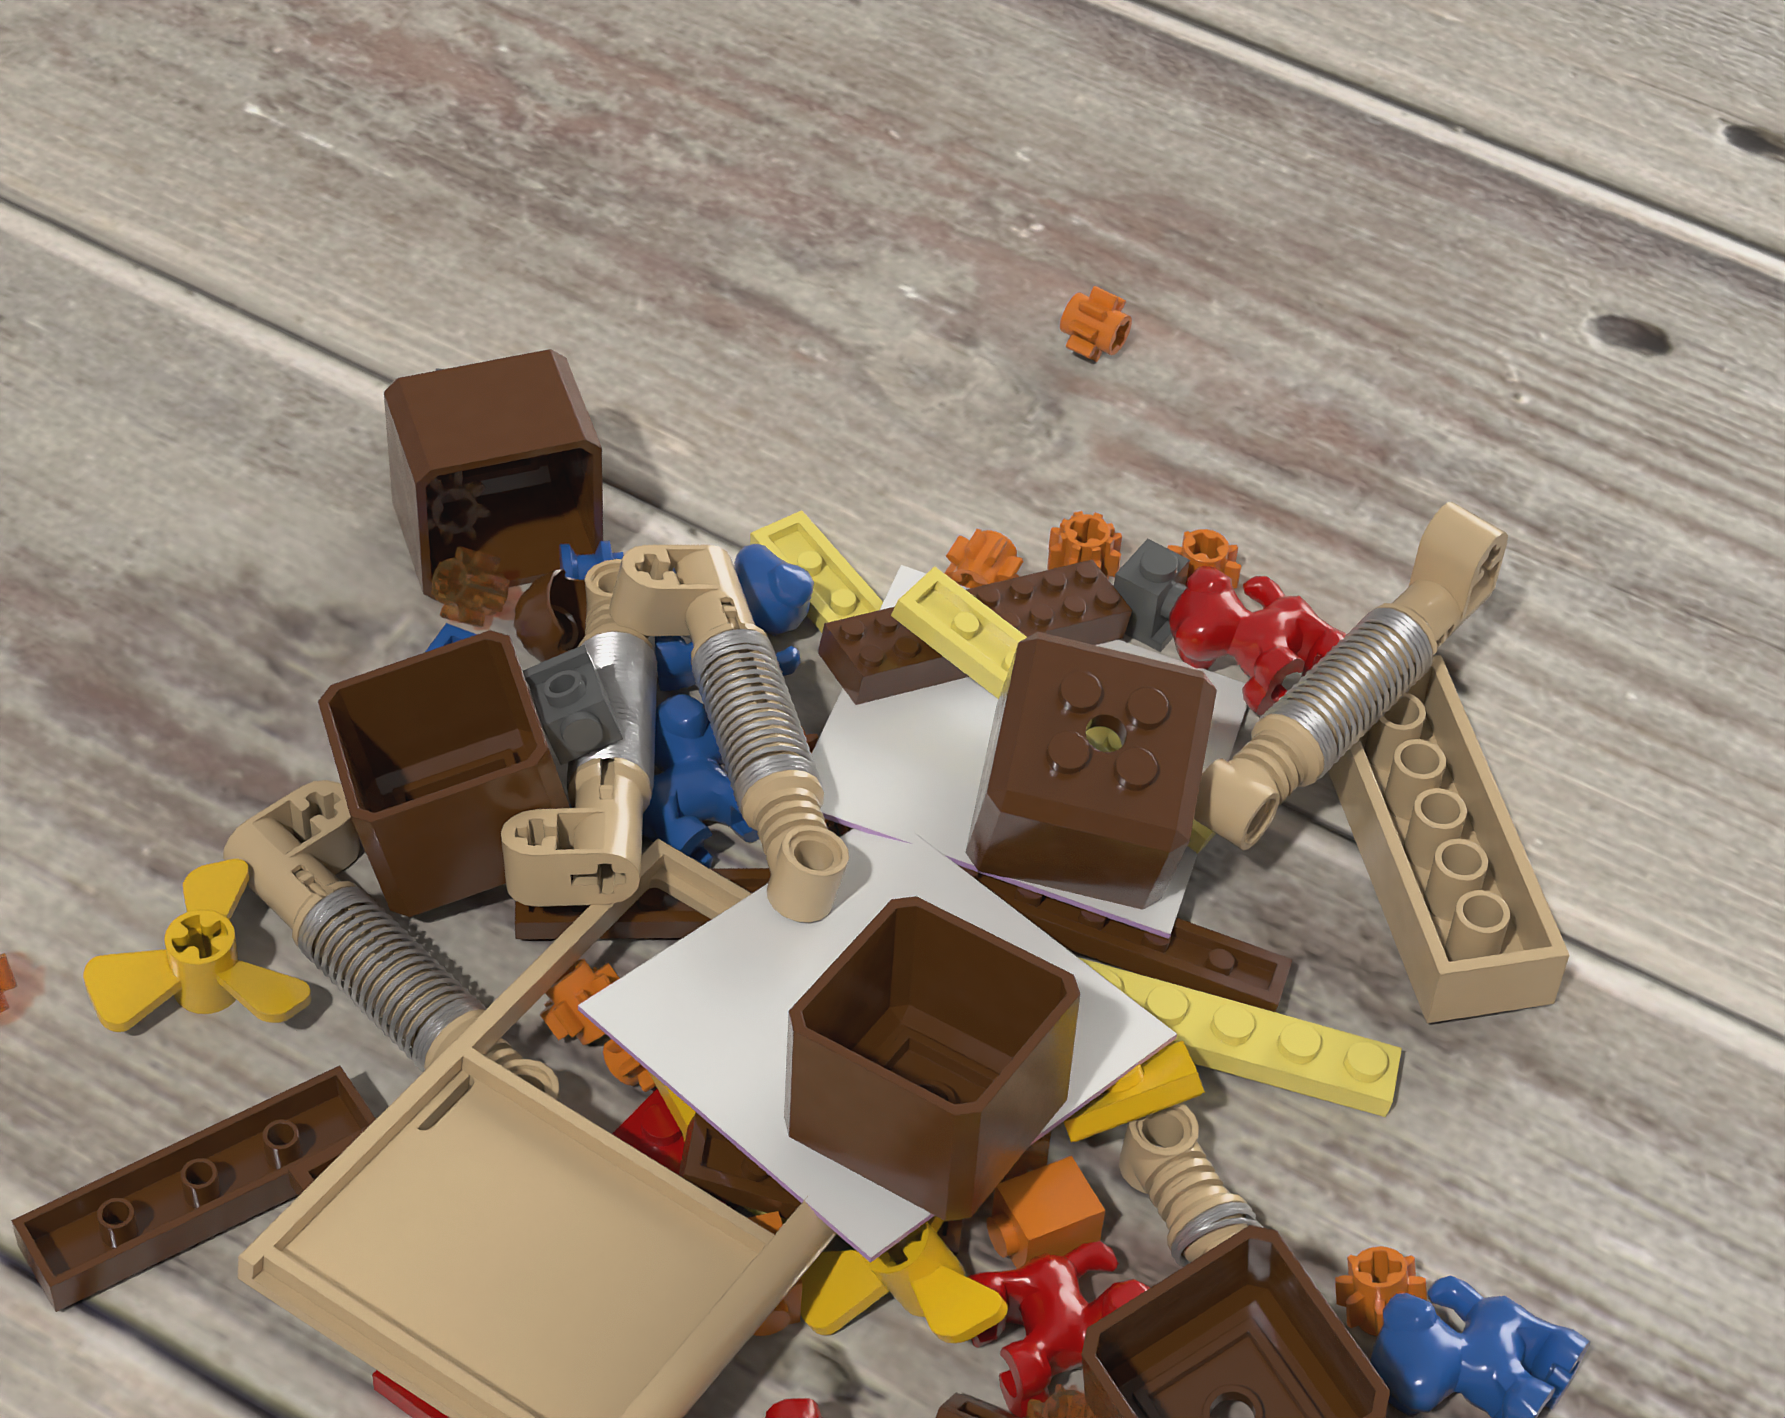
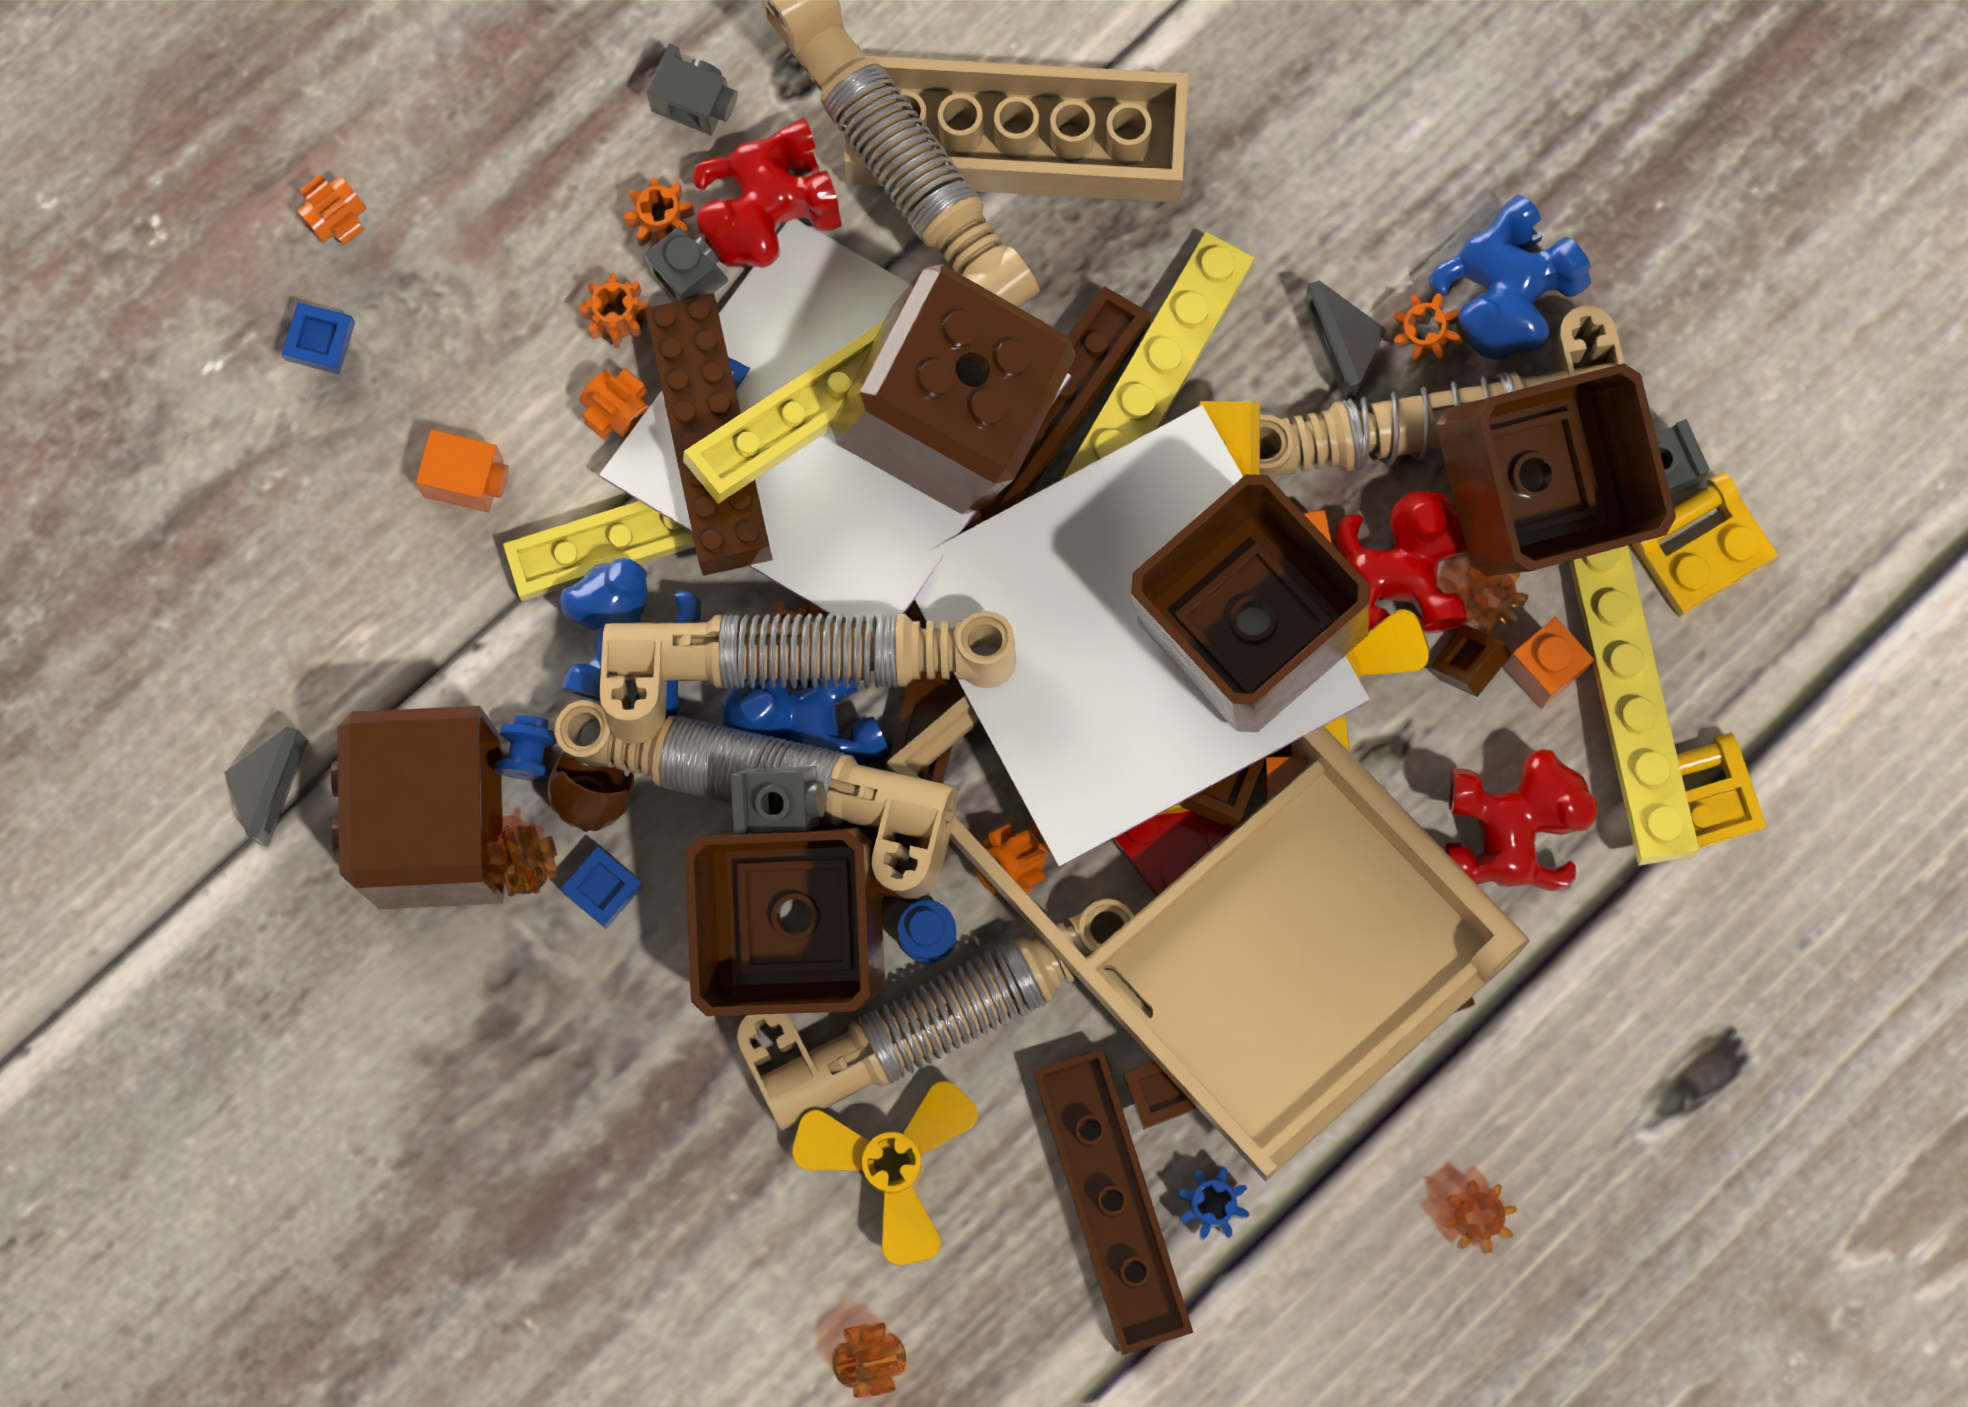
camera: 70 degrees left, 30 degrees up
none -> blue plate [282,302,356,374]
none -> orange brick [415,429,509,513]
none -> dark grey brick [646,43,738,136]
none -> blue wheel [898,900,956,964]
none -> blue gear [1177,1168,1249,1241]
none -> dark grey slope [1304,280,1387,401]

